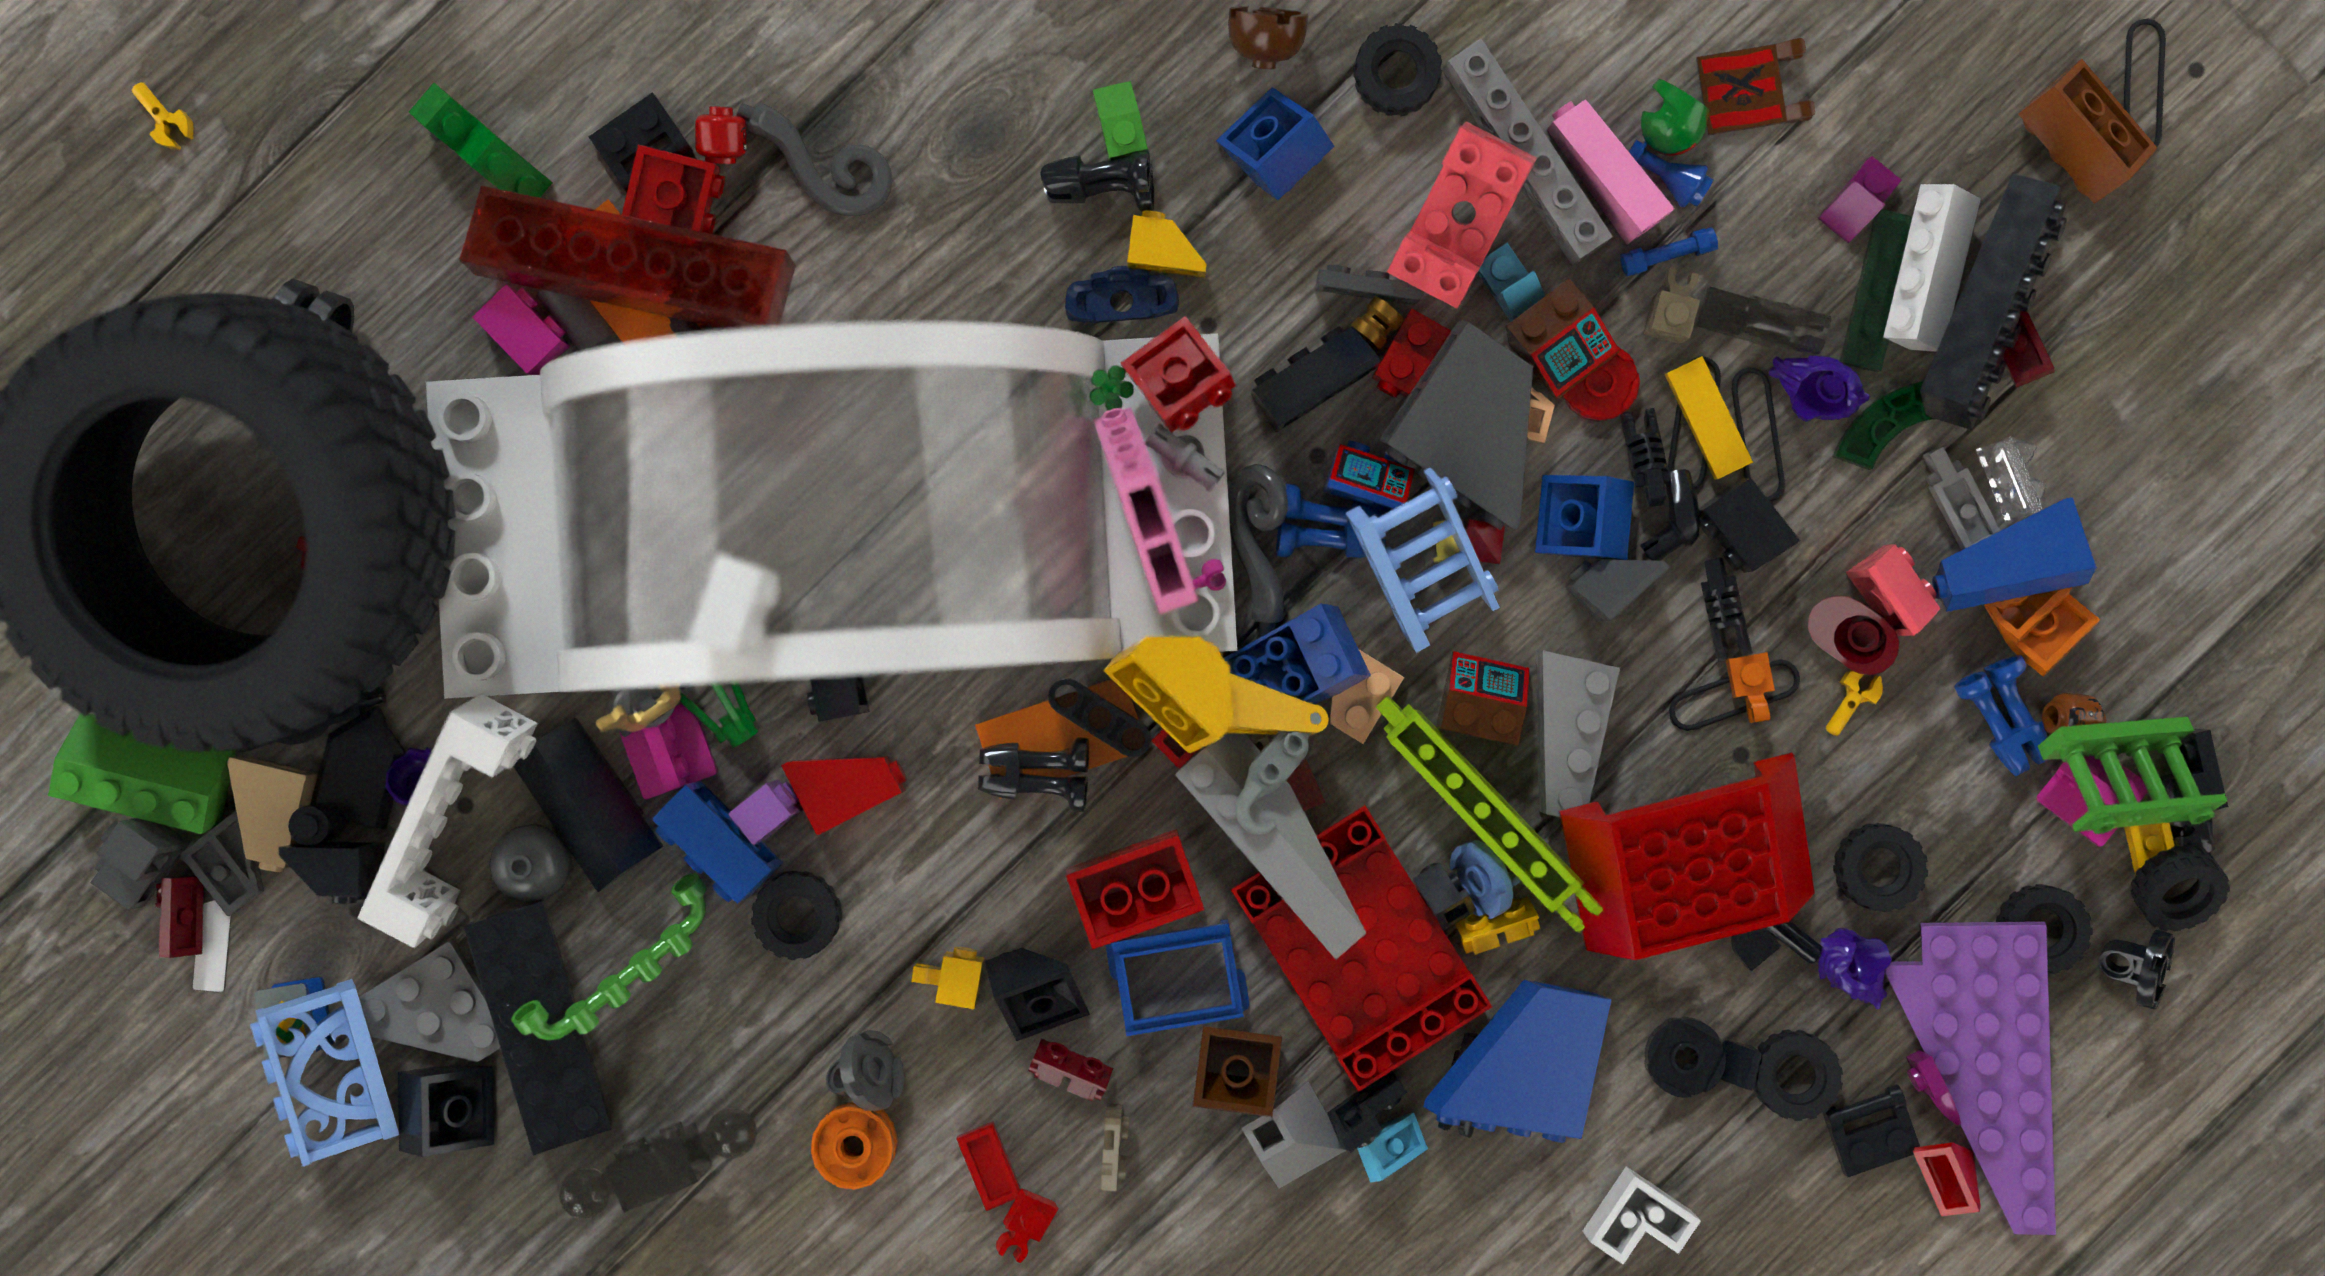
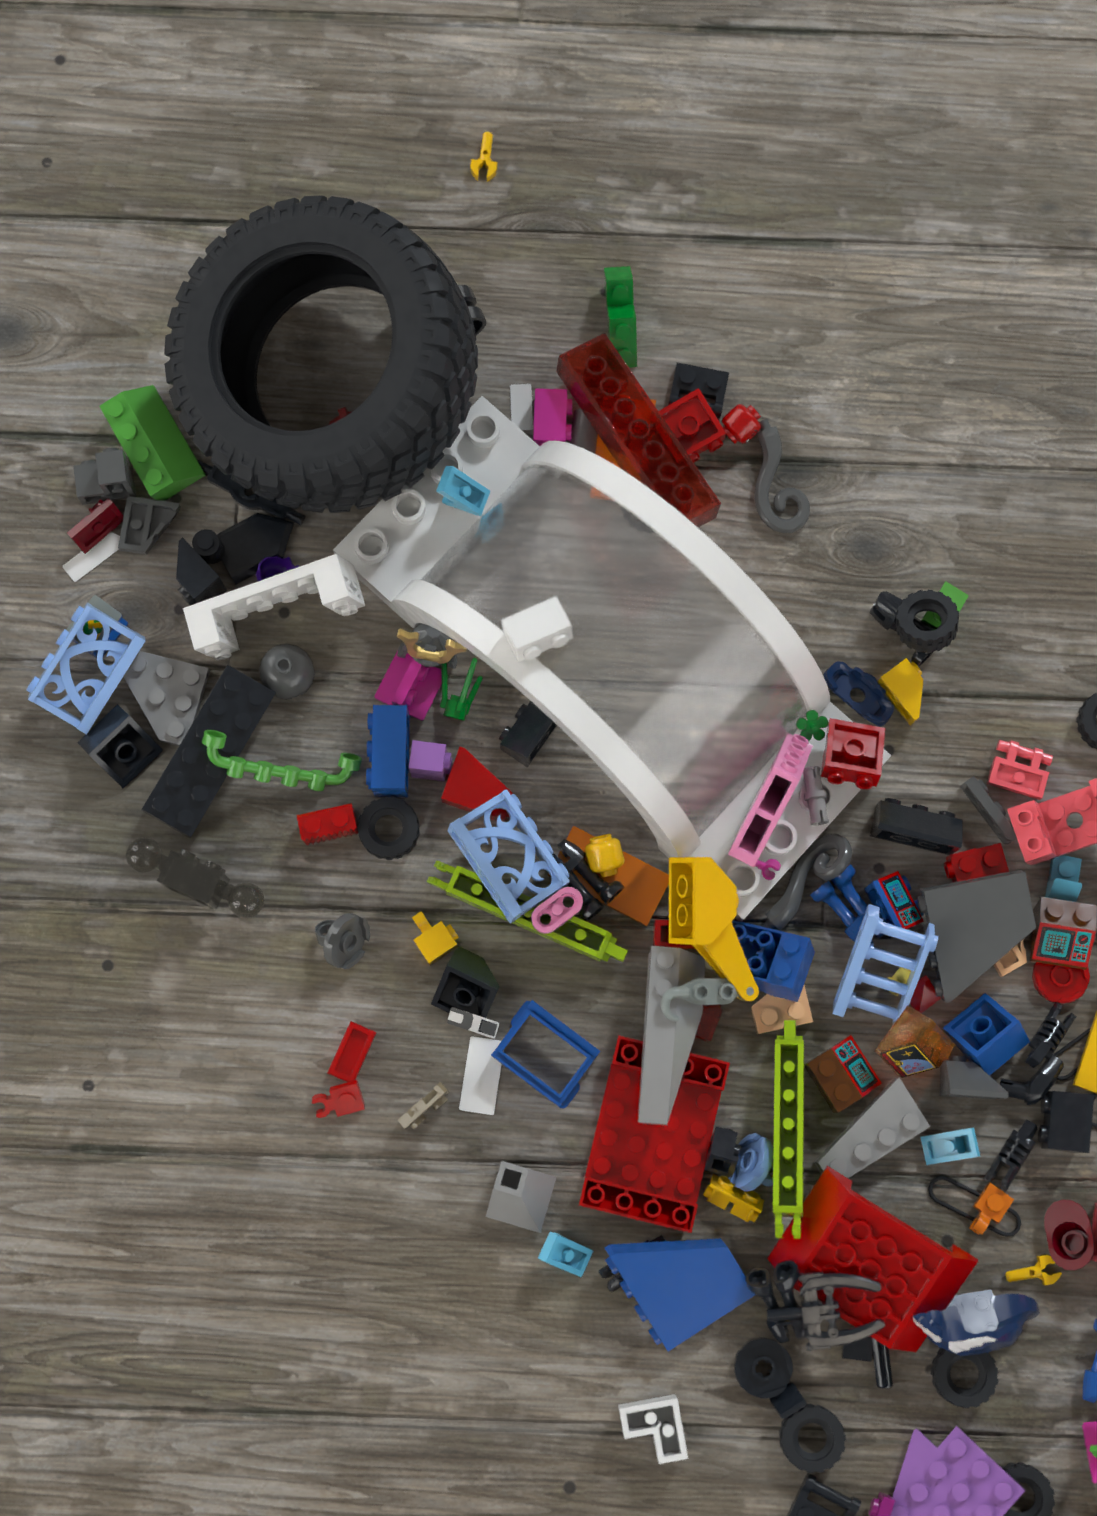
camera: 40 degrees right, 10 degrees down
tan slope [227,756,318,872] -> none
black slope [513,718,664,892] -> none
orange wheel [811,1101,898,1190] -> none
dark red hinge [1028,1038,1113,1102] -> none
black beam [1048,678,1151,757] -> none
red slope [1065,829,1205,950] -> none
reddish brown slope [1193,1026,1282,1117] -> none
blue slope [1216,87,1335,200] -> none
reddish brown cylinder [1228,6,1308,69] -> none
black plate [1327,1070,1407,1153] -> none
pearl gold wheel [1349,296,1404,351] -> none
dark purple hair [1818,928,1892,1009] -> none
none -> red brick [297,803,358,846]
none -> lime hinge [427,860,628,962]
none -> medium azure slope [436,466,491,516]
none -> light blue fence [447,789,570,924]
none -> sticker [447,1007,499,1039]
none -> white sticker [459,1036,504,1115]
none -> white sticker [510,384,533,430]
none -> bright pink plate [531,887,583,934]
none -> yellow head [585,834,624,877]
none -> black piece [745,1260,808,1344]
none -> black bar [767,1272,885,1351]
none -> clear orange slope [875,1006,955,1078]
none -> black tyre [896,590,959,653]
none -> dark blue animal [913,1289,1040,1356]
none -> medium azure slope [921,1127,980,1165]
none -> coral plate [987,739,1053,800]

